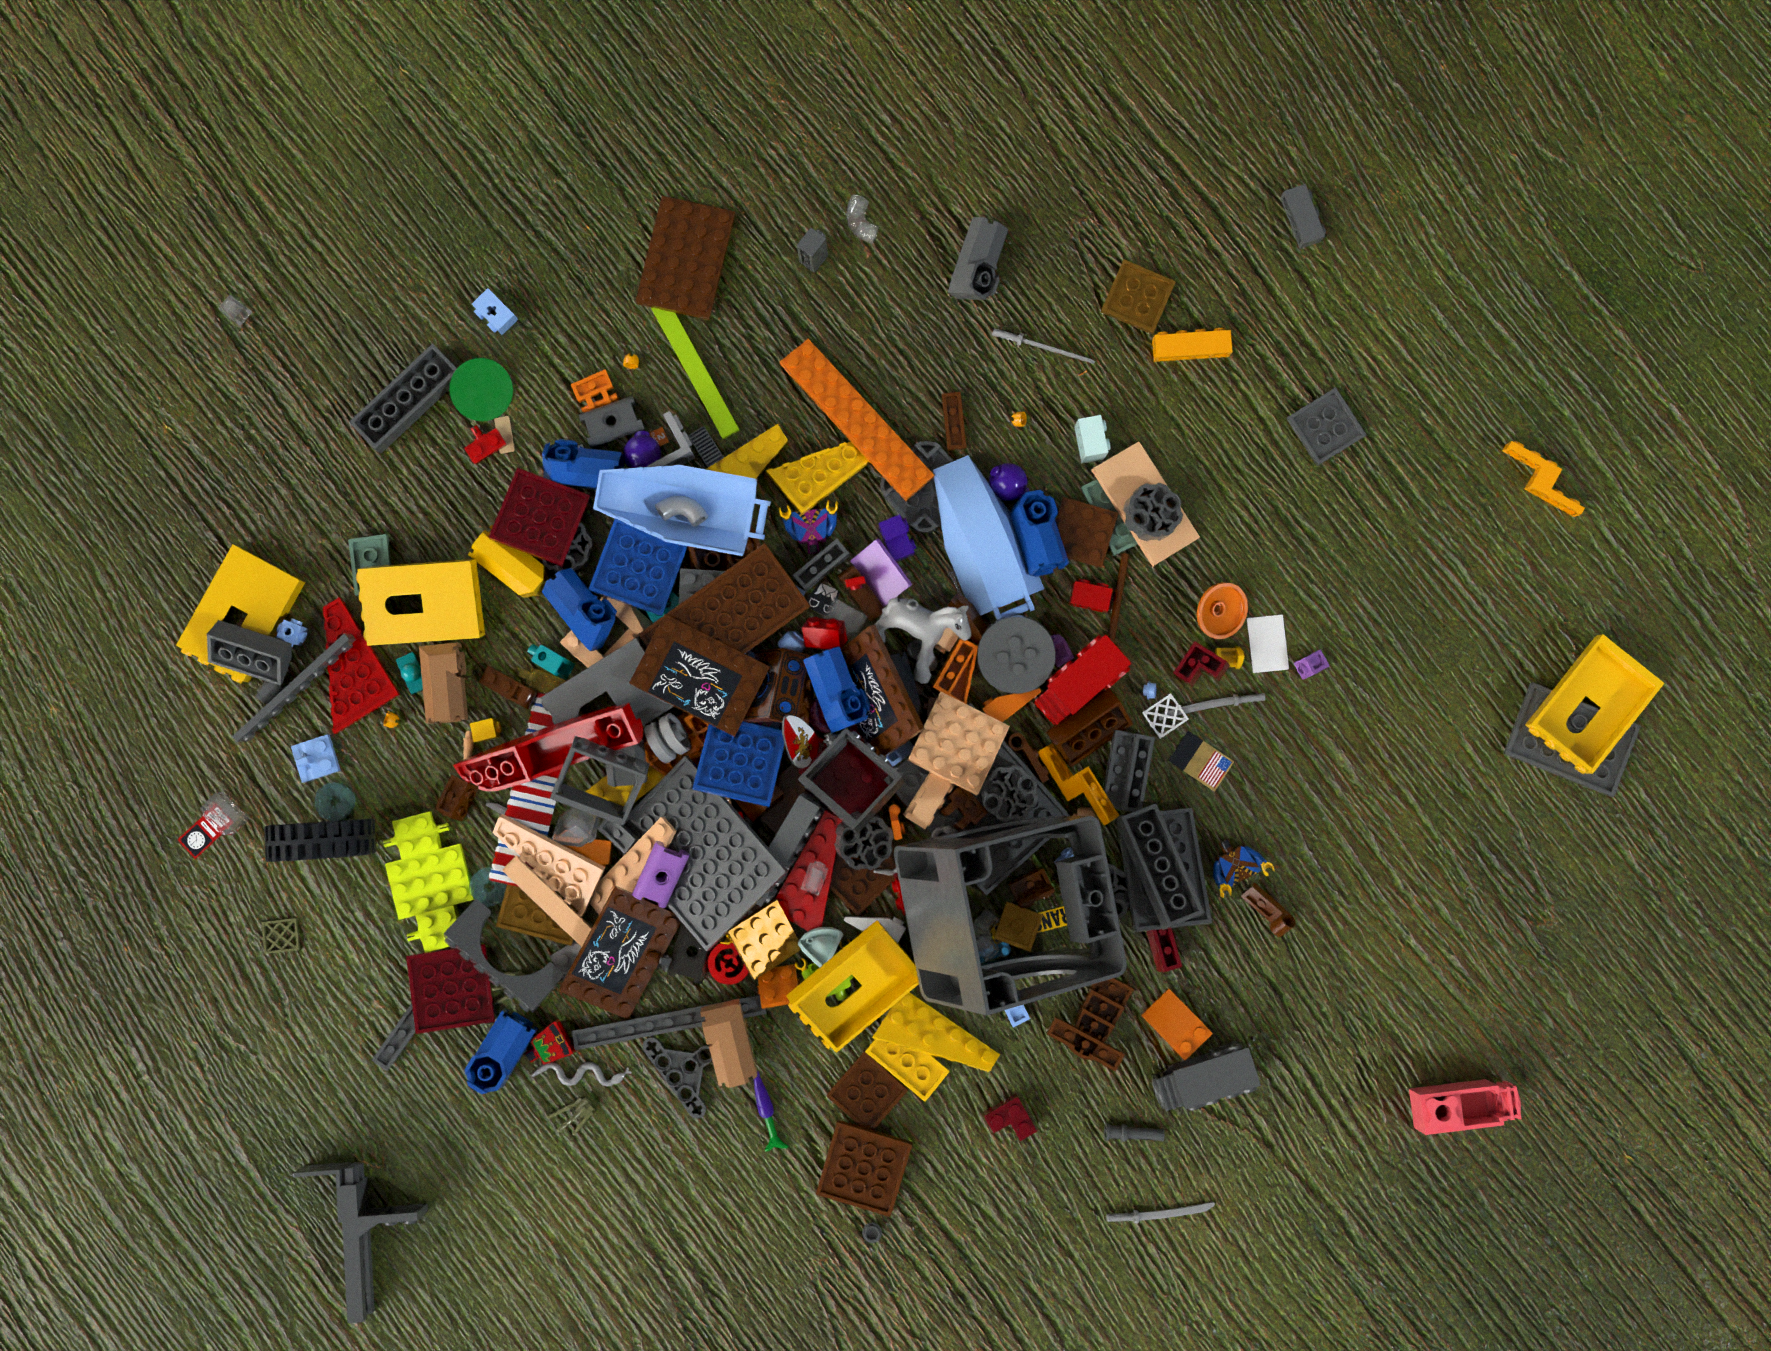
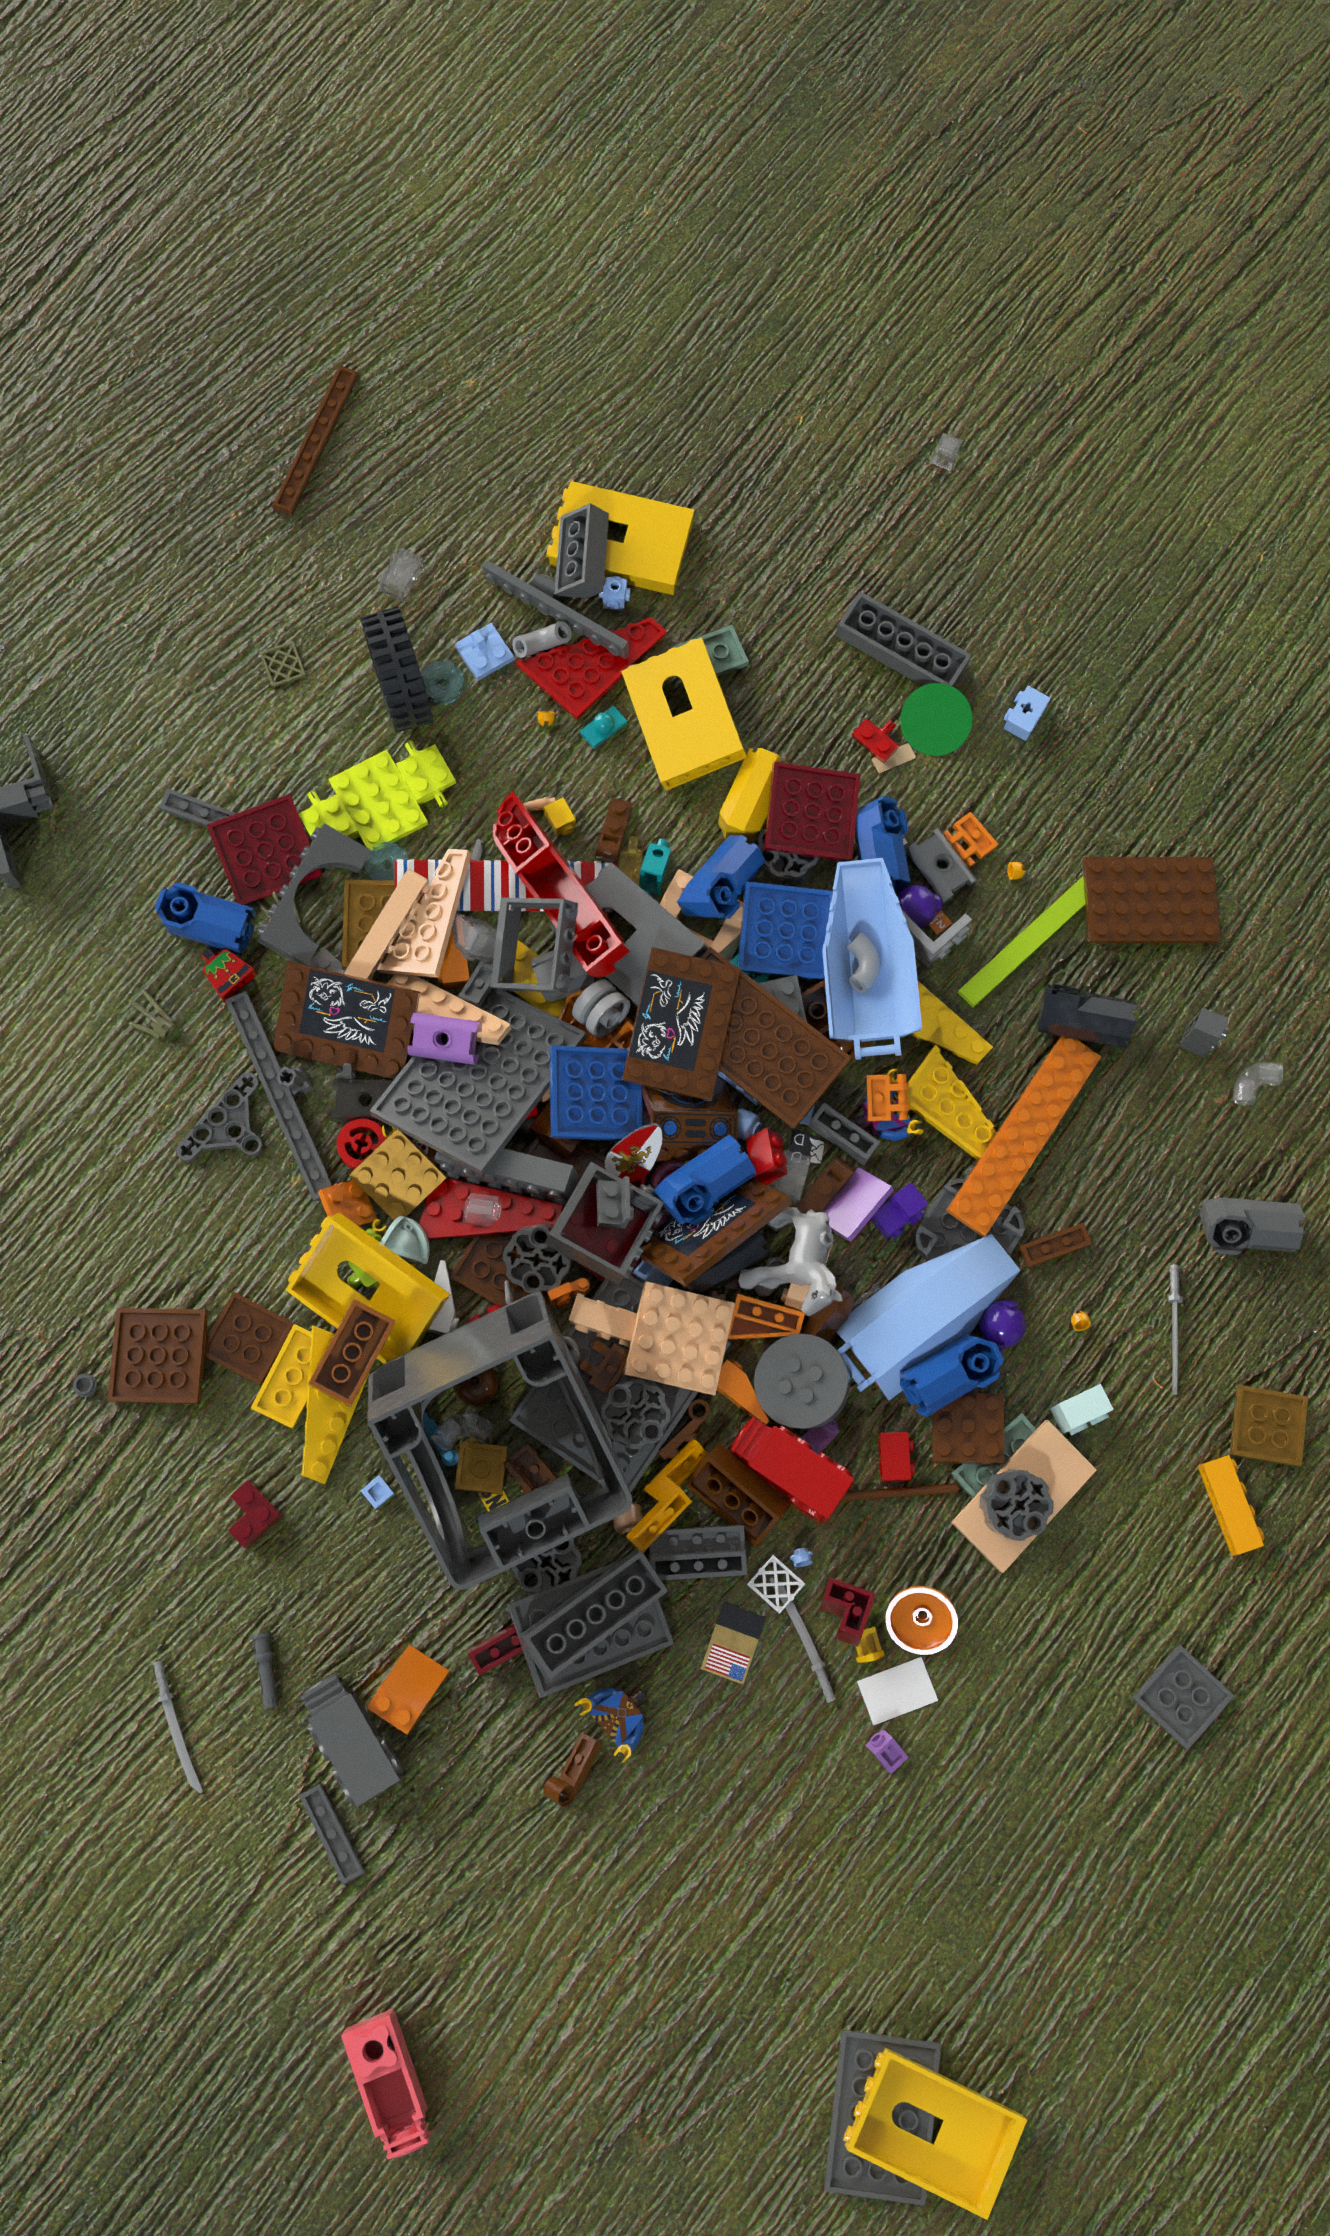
camera: 70 degrees right, 10 degrees down
sticker [178,803,235,859] -> none
medium nougat brick [419,642,468,724] -> none
reddish brown bracket [435,775,478,821] -> none
light grey animal [531,1062,632,1087] -> none
tile [688,426,724,468] -> none
medium nougat brick [700,998,757,1088] -> none
piece [753,1071,789,1152] -> none
red plate [845,576,866,591] -> none
reddish brown slope [1046,977,1134,1072] -> none
light orange bracket [1502,441,1585,517] -> none
none -> reddish brown tile [272,365,359,516]
none -> dark grey piece [277,1067,313,1096]
none -> dark grey tile [299,1783,366,1885]
none -> dark orange brick [308,1299,396,1408]
none -> light grey cylinder [512,621,572,658]
none -> dark grey bracket [596,1177,634,1229]
none -> orange plate [867,1074,910,1121]
none -> black brick [1036,984,1137,1048]

